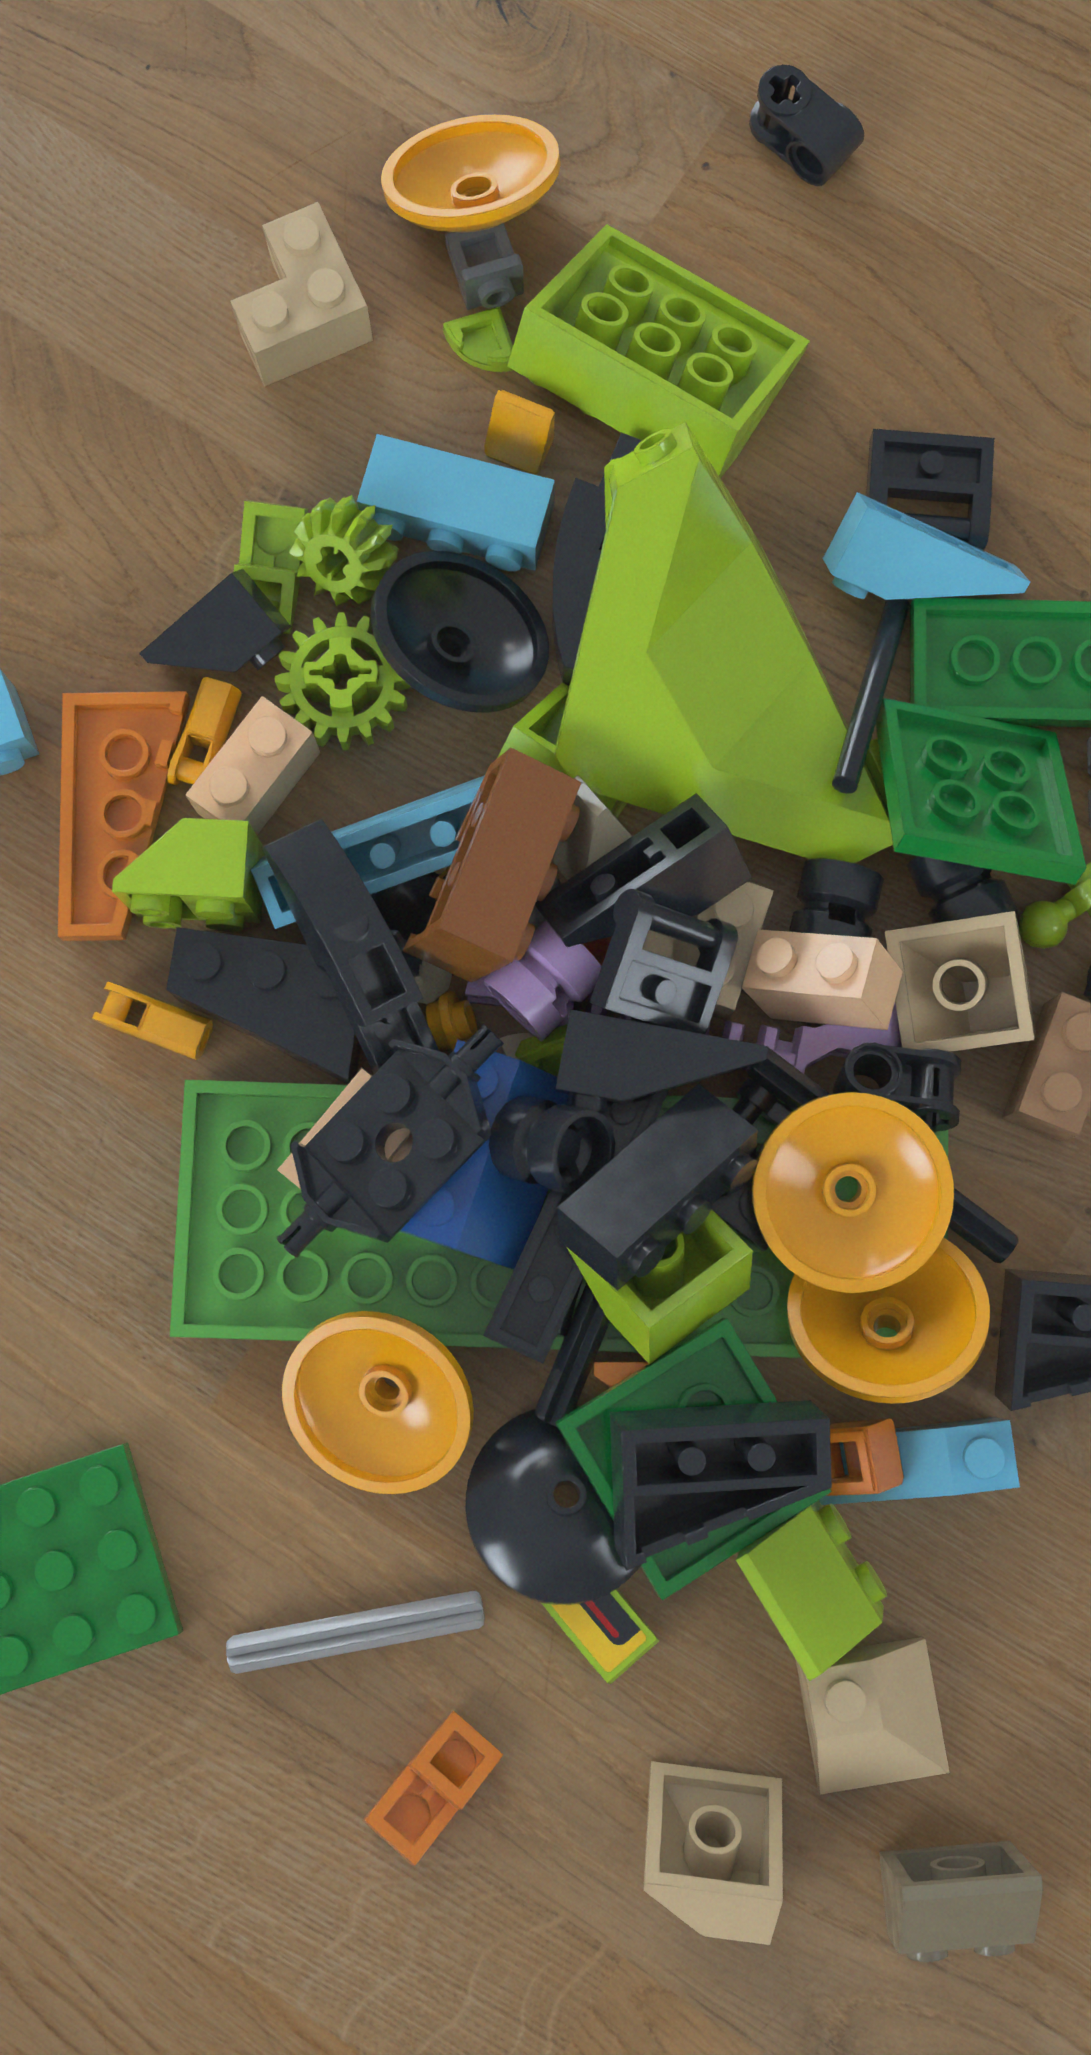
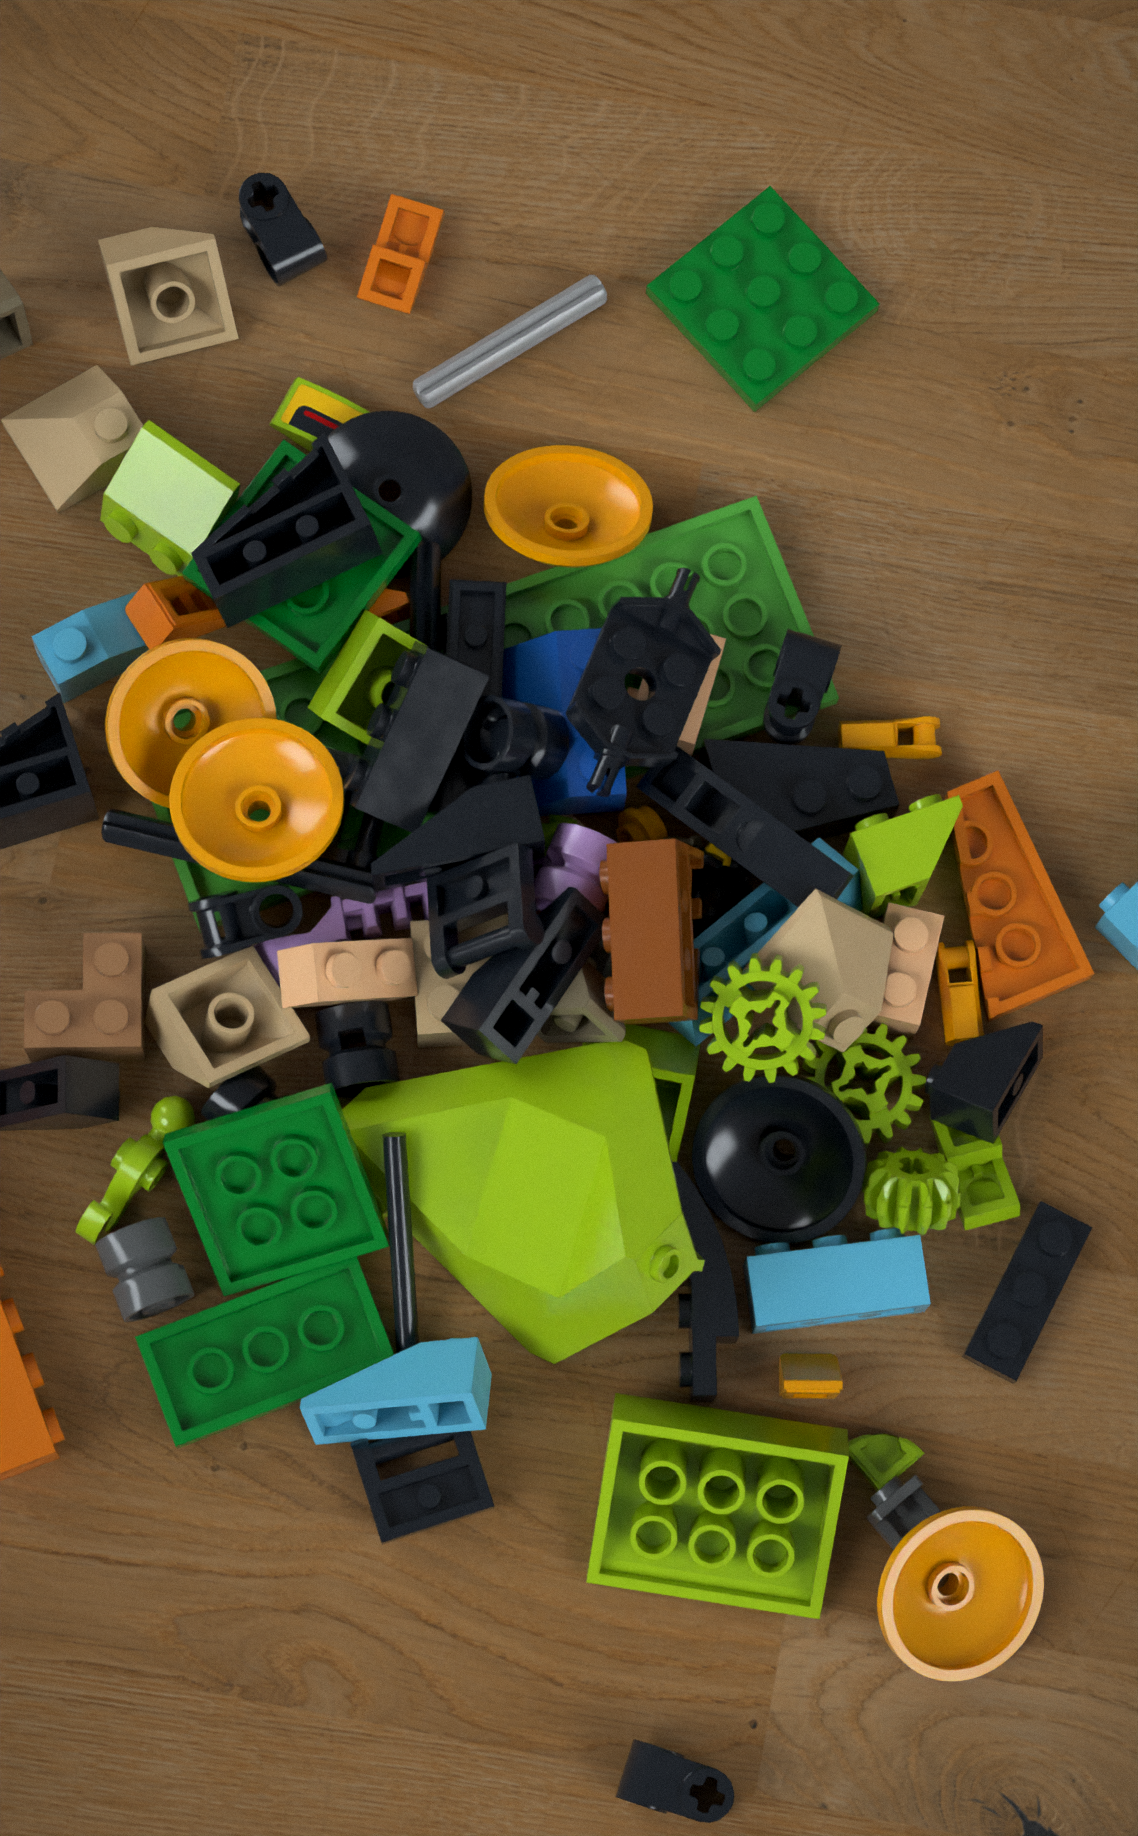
camera: 150 degrees right, 5 degrees down
tan brick [230,202,373,387] -> none
none -> black piece [239,172,328,287]
none -> lime gear [699,953,827,1083]
none -> tan slope [743,888,894,1053]
none -> black piece [763,628,842,745]
none -> black plate [962,1201,1093,1384]

